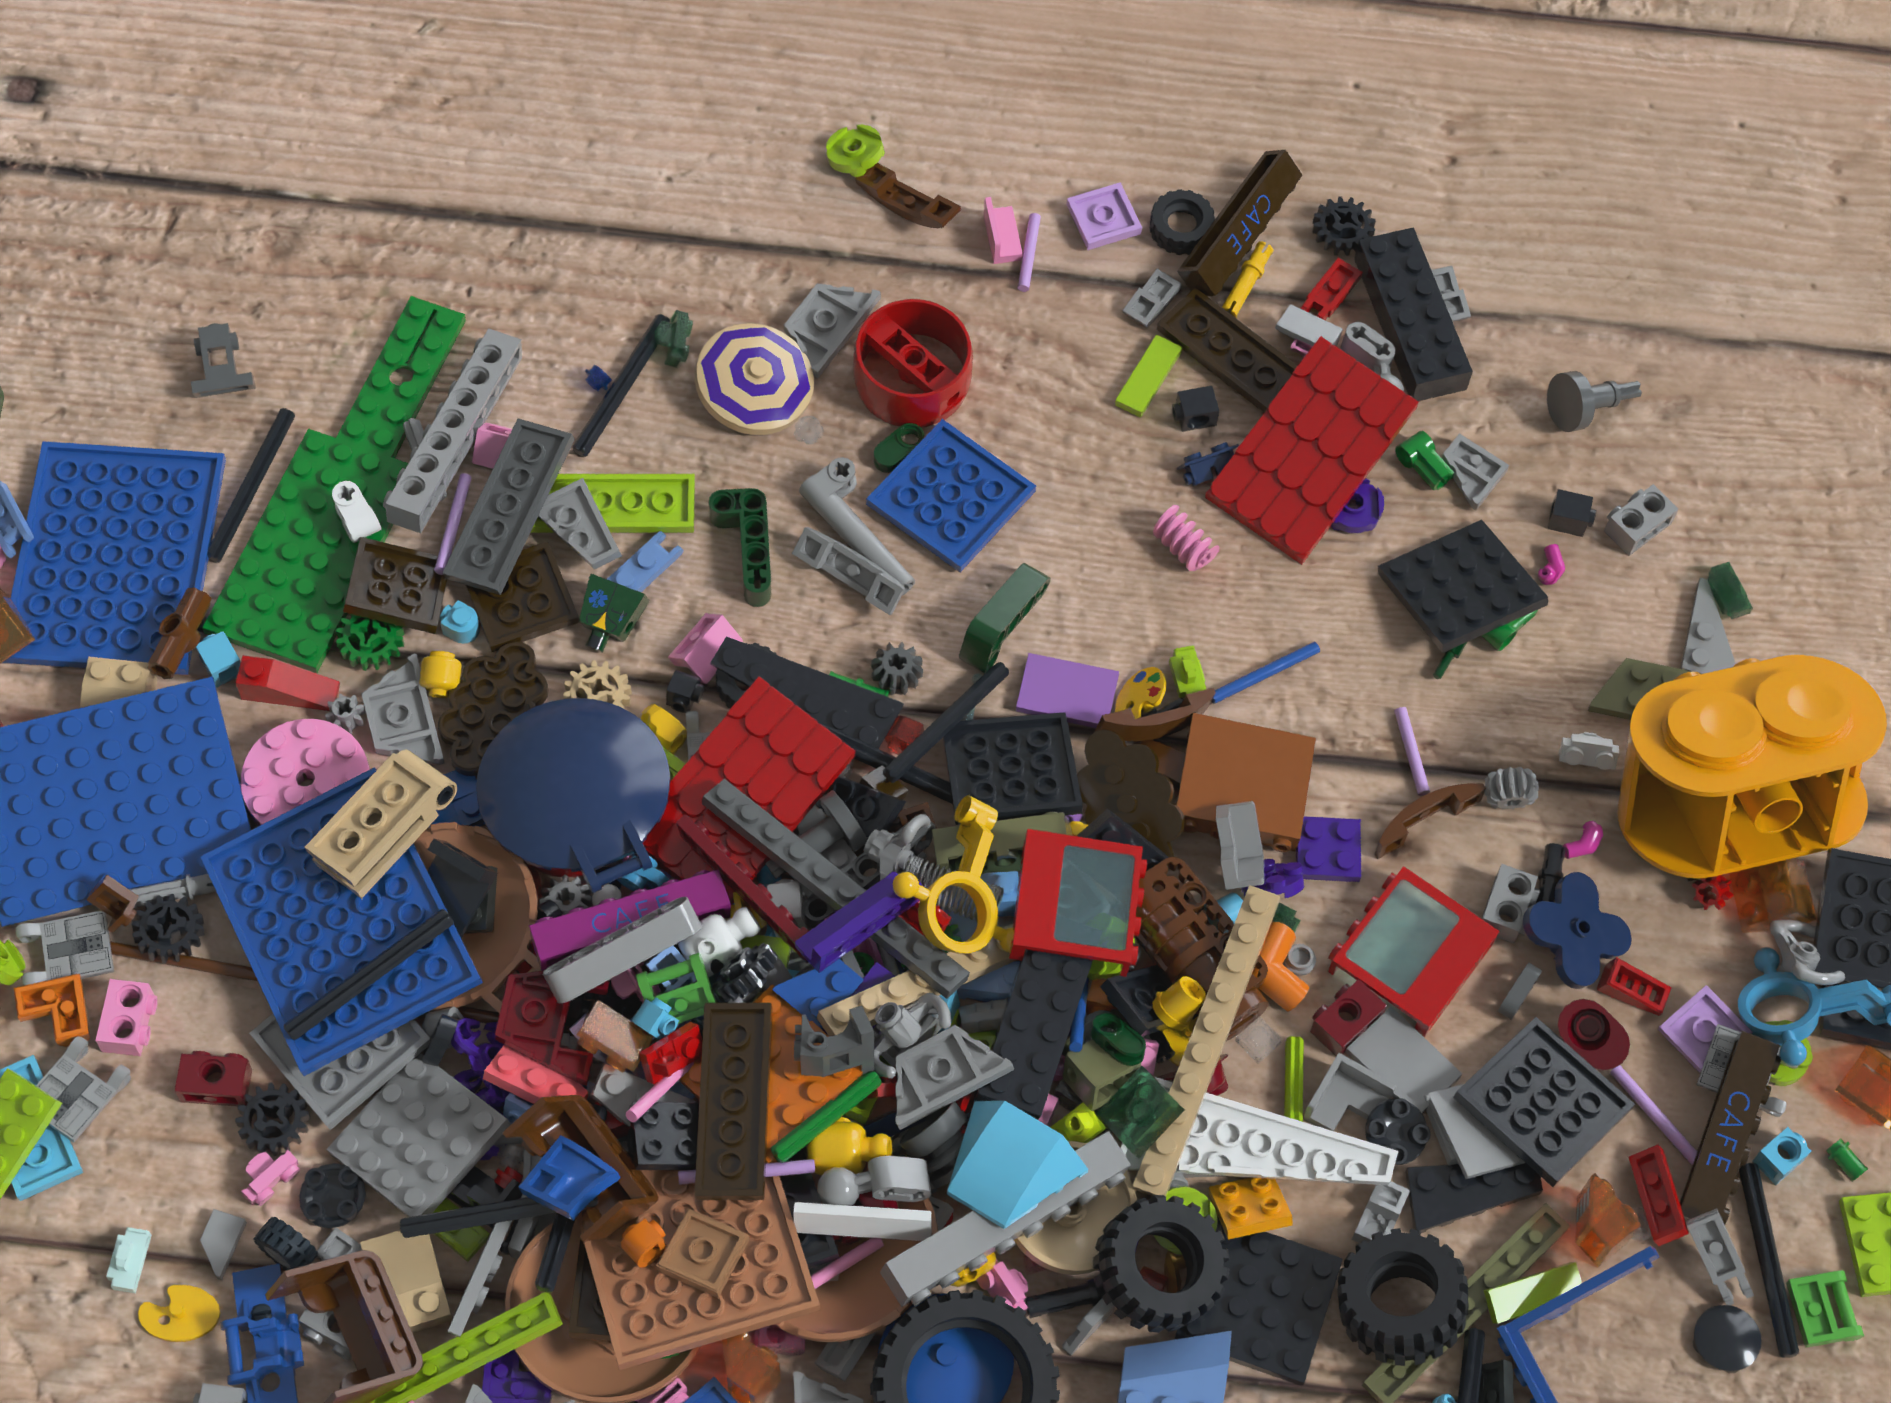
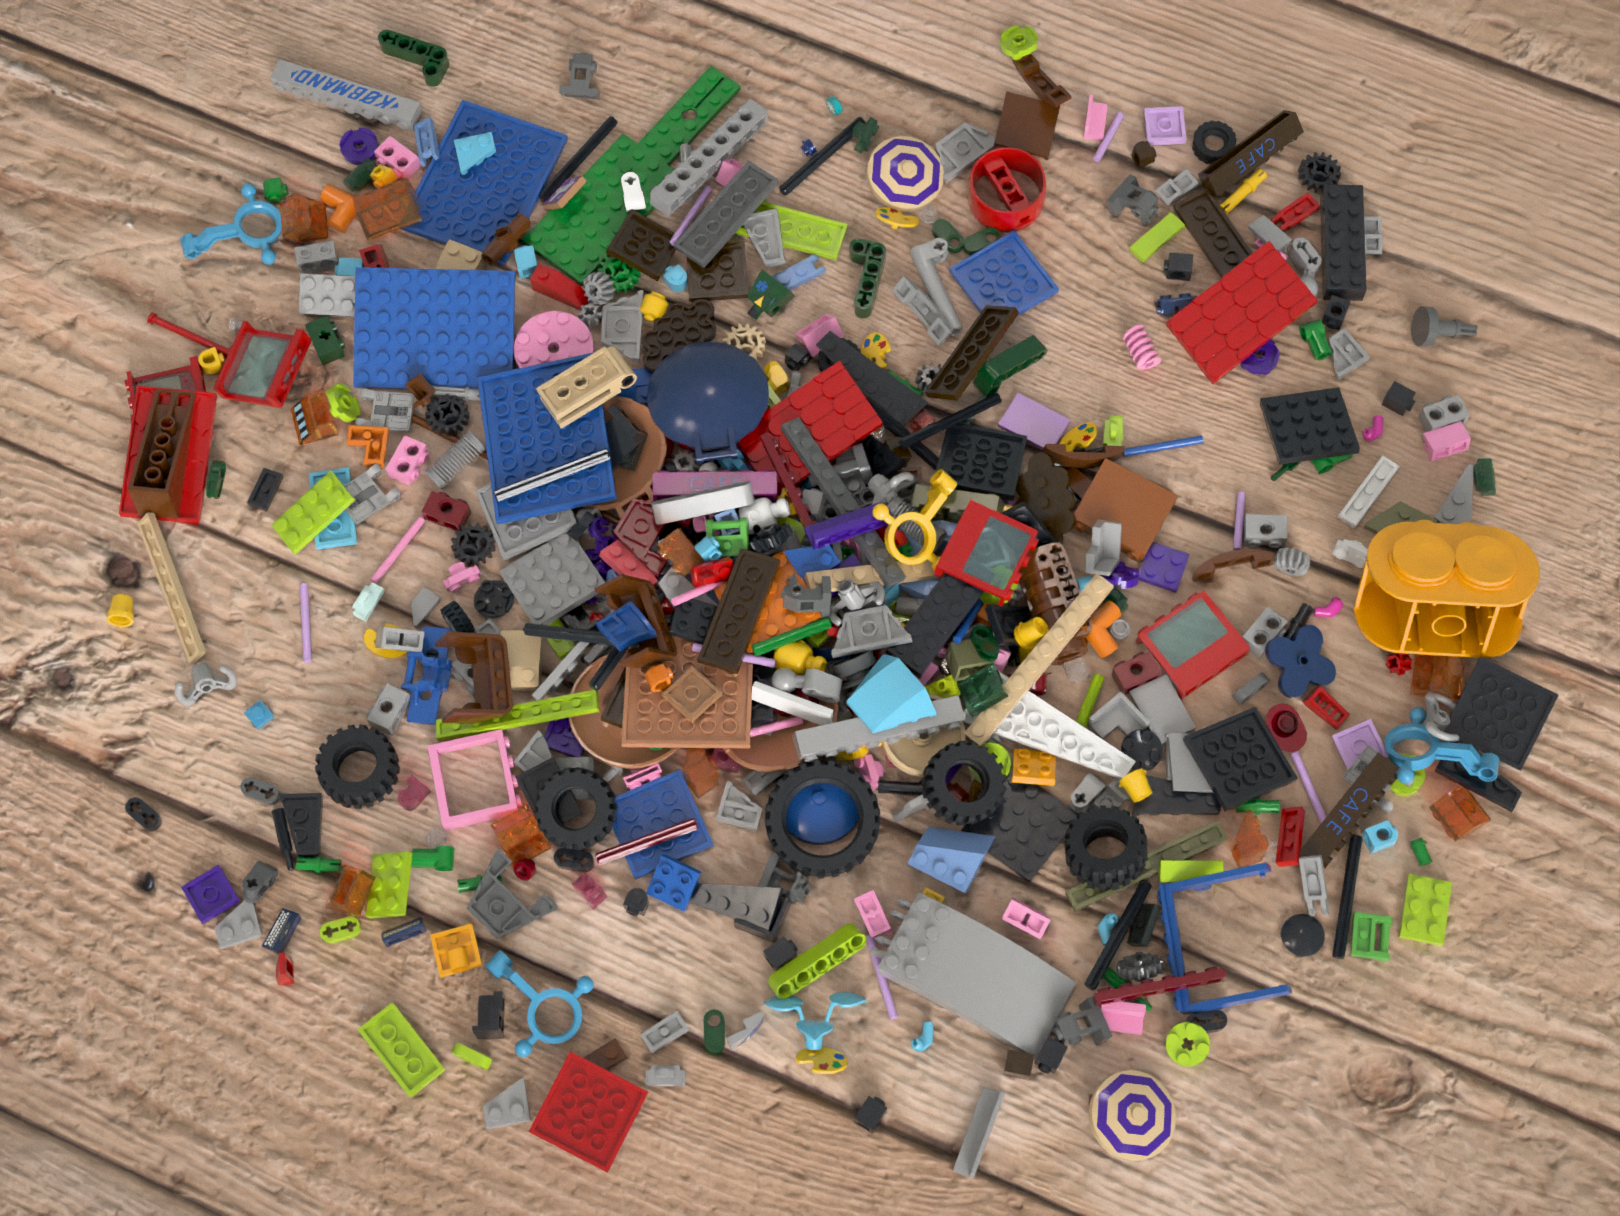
camera: 25 degrees right, 5 degrees up
none -> lavender bar [300,583,312,663]
none -> bright pink bar [370,516,425,584]
none -> light grey brick [375,627,424,652]
none -> light grey piece [425,431,486,489]
none -> medium azure wing [454,132,496,175]
none -> tile [542,176,586,210]
none -> light grey gear [582,271,616,305]
none -> teal tile [826,96,843,116]
none -> yellow piece [861,332,891,369]
none -> yellow piece [875,207,920,229]
none -> dark brown plate [925,305,1019,401]
none -> dark green piece [932,219,964,253]
none -> reddish brown piece [994,92,1060,160]
none -> light grey piece [1069,773,1107,814]
none -> dark grey tile [1106,175,1158,226]
none -> yellow piece [1119,768,1153,803]
none -> dark brown plate [1131,141,1157,168]
none -> green pin [1236,798,1280,815]
none -> light grey brick [1243,514,1287,548]
none -> black brick [1322,295,1351,330]
none -> white tile [1337,455,1400,529]
none -> bright pink hinge [1423,421,1471,462]

